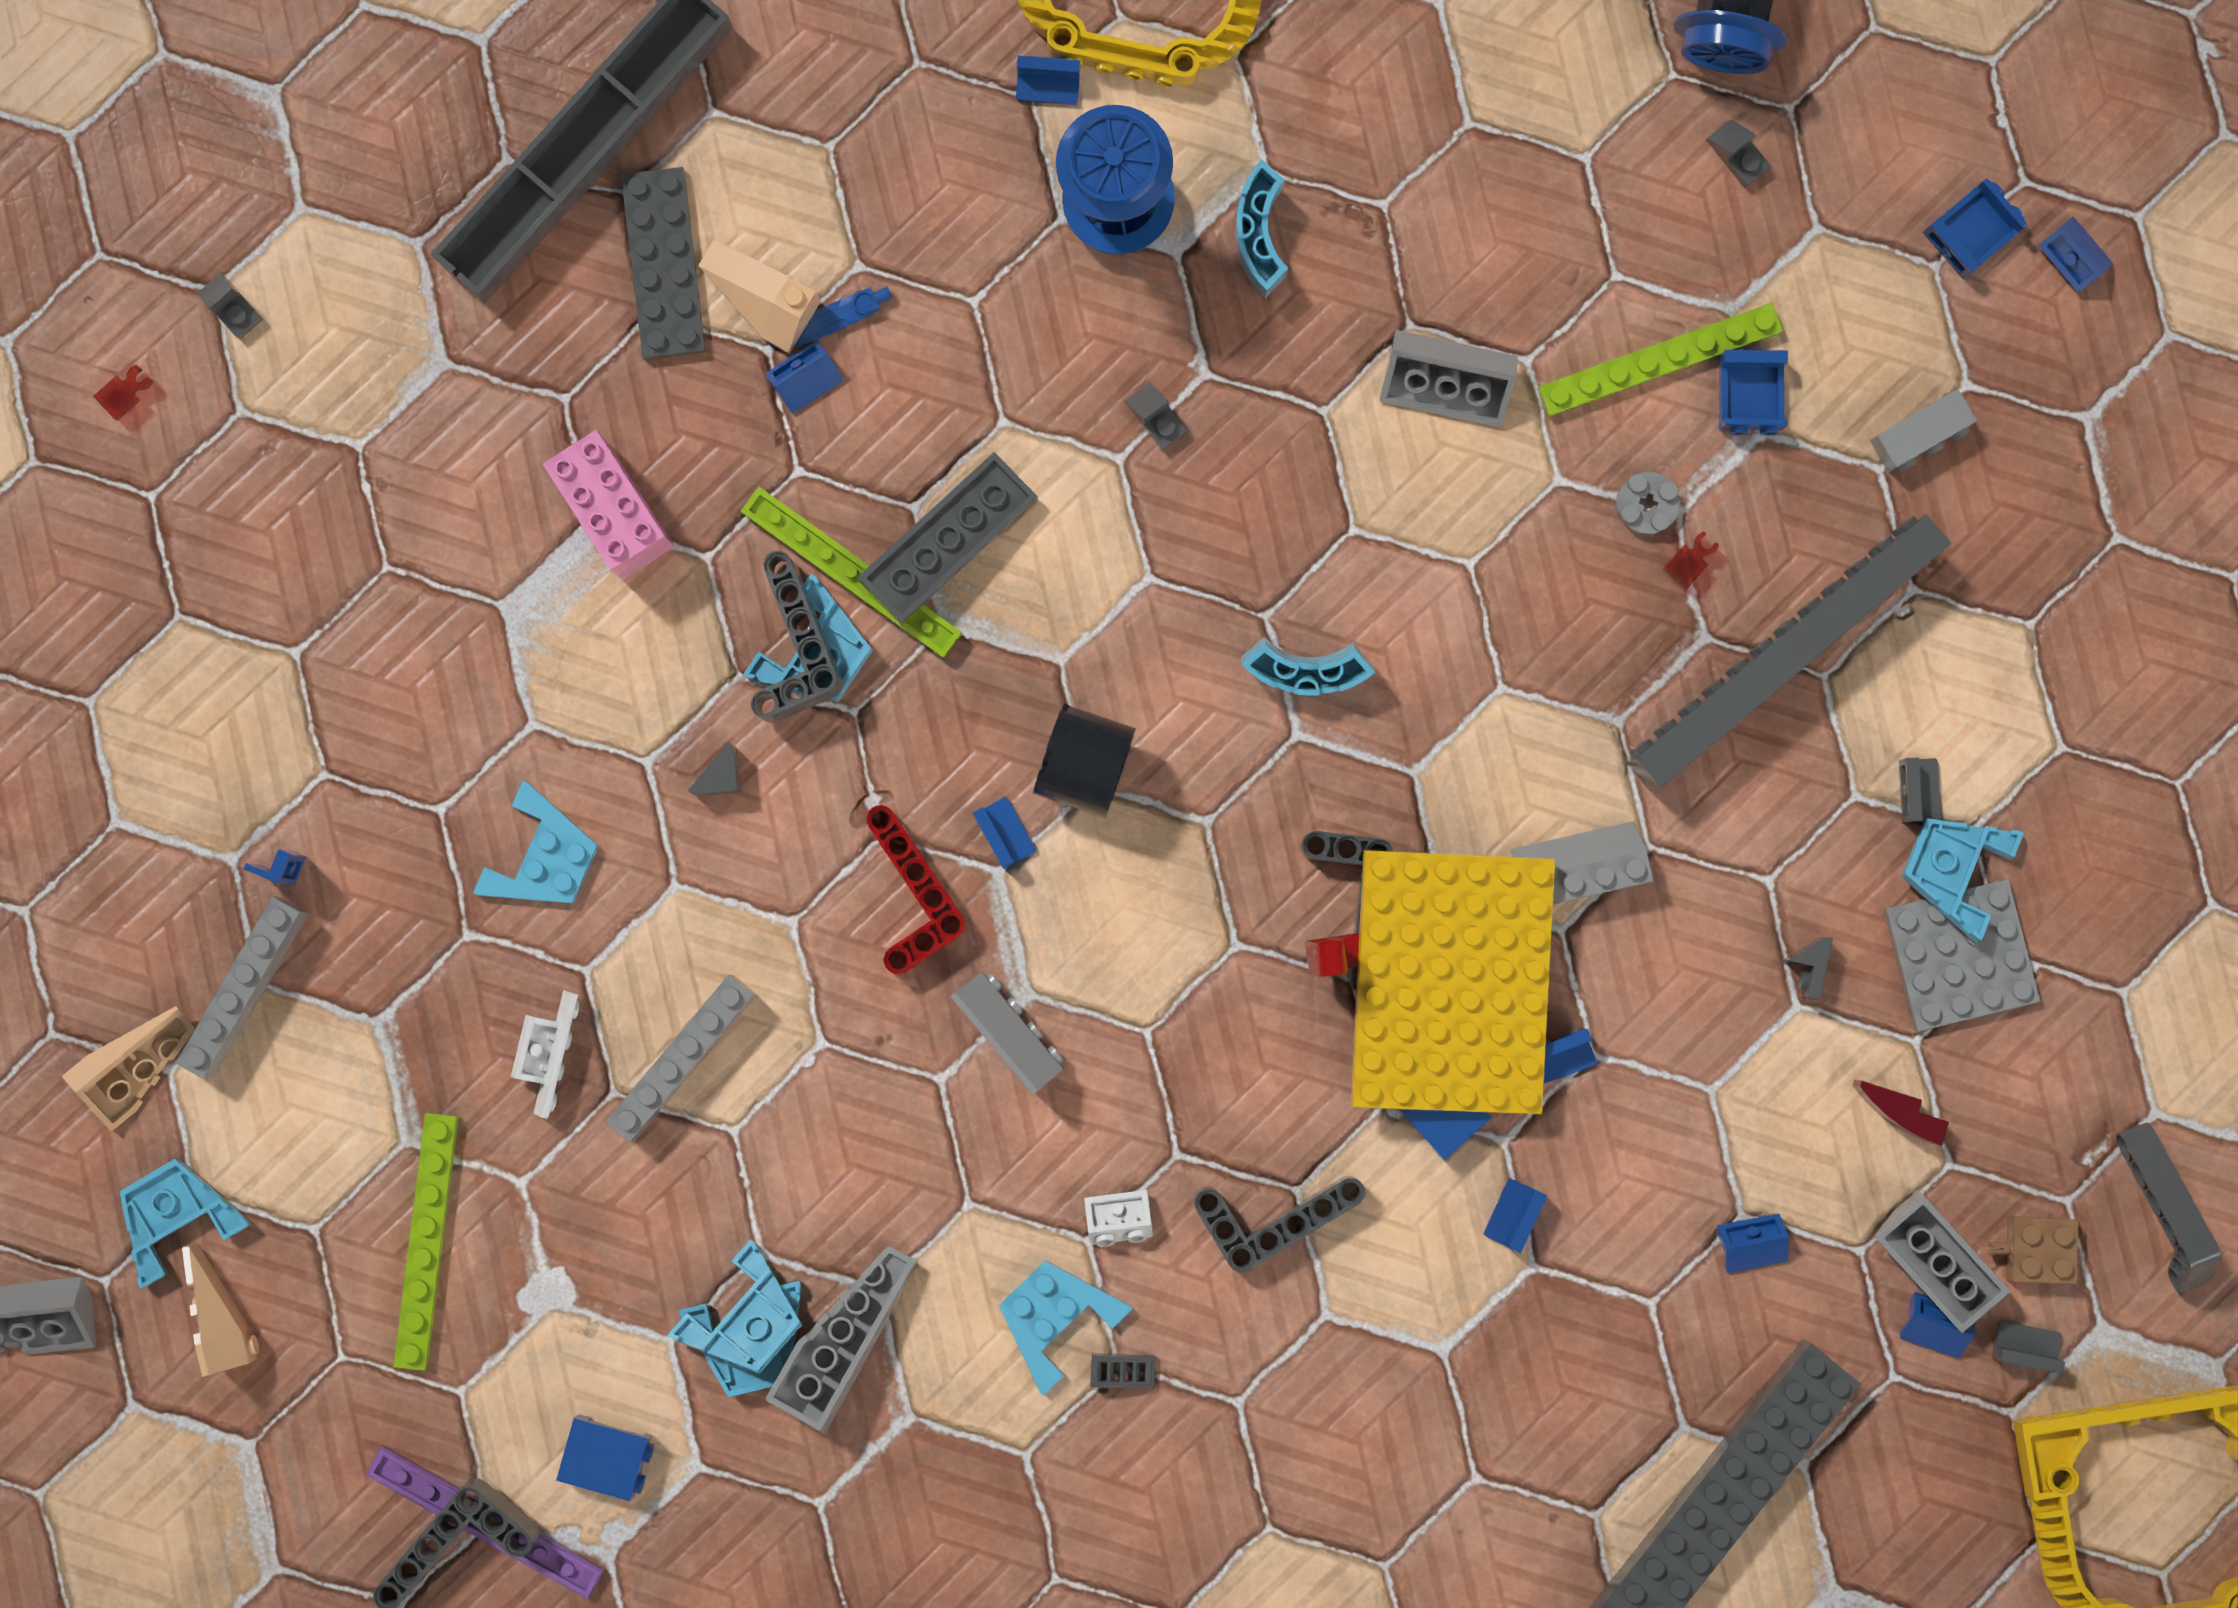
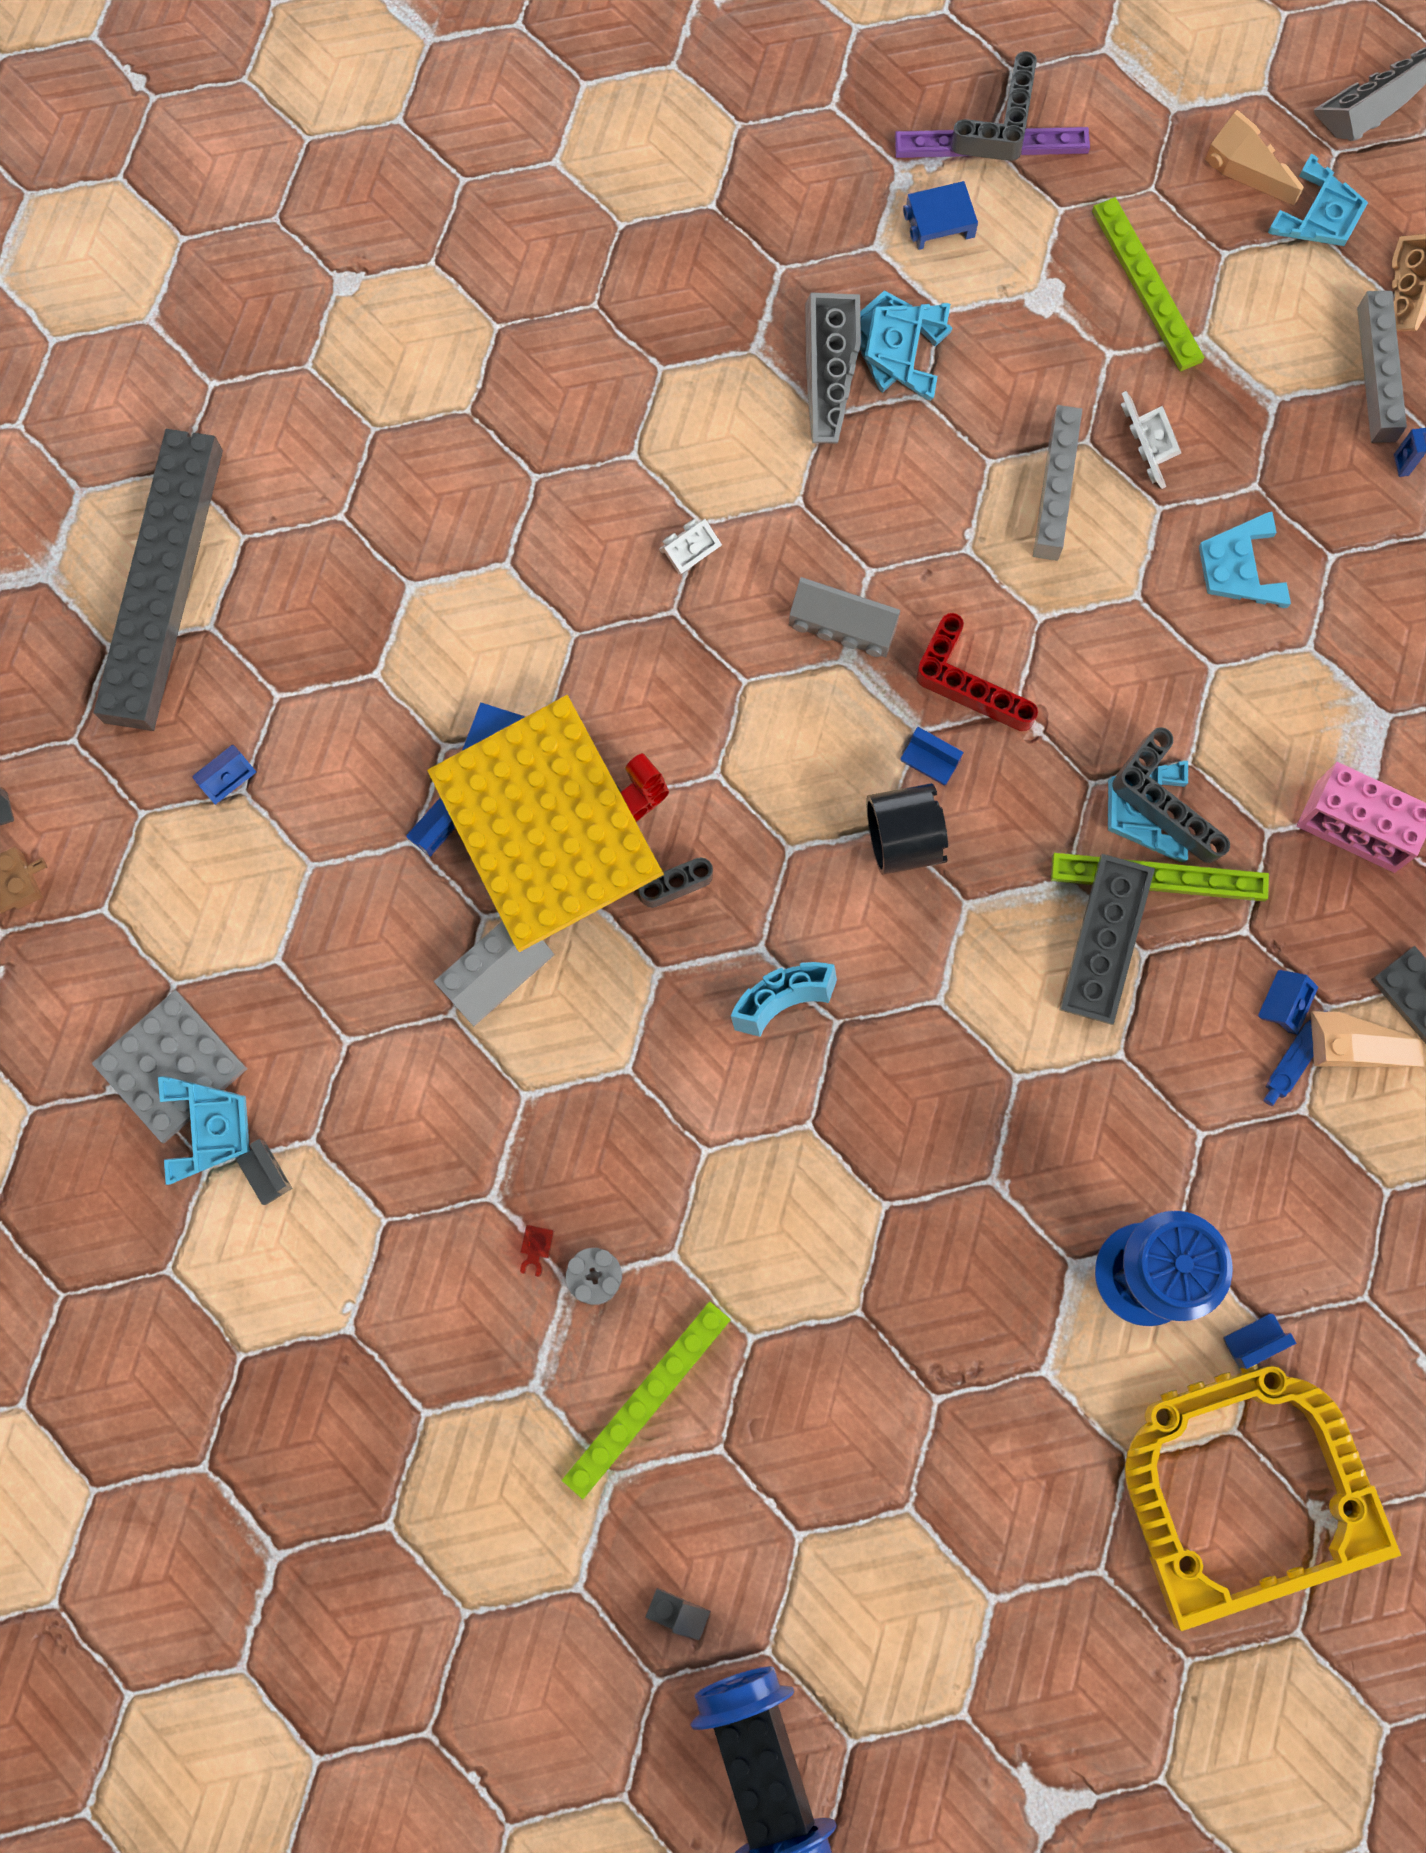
camera: 155 degrees right, 10 degrees down
dark grey slope [688,742,741,796] -> none
medium azure wing [999,1260,1133,1396] -> none
dark grey slope [1090,1353,1155,1388] -> none
dark grey slope [1125,383,1187,451] -> none
dark grey beam [1194,1176,1365,1272] -> none
medium azure brick [1235,159,1288,299] -> none
light grey slope [1380,330,1518,428] -> none
blue panel [1483,1178,1547,1253] -> none
dark grey piece [1626,514,1951,792] -> none
blue panel [1719,350,1788,436] -> none
dark grey slope [1783,937,1833,1000] -> none
dark red slope [1852,1080,1949,1146] -> none
light grey brick [1870,389,1977,473] -> none
light grey slope [1874,1189,2011,1333] -> none
blue panel [1900,1292,1975,1358] -> none
blue panel [1922,178,2027,279] -> none
blue panel [2038,217,2113,293] -> none

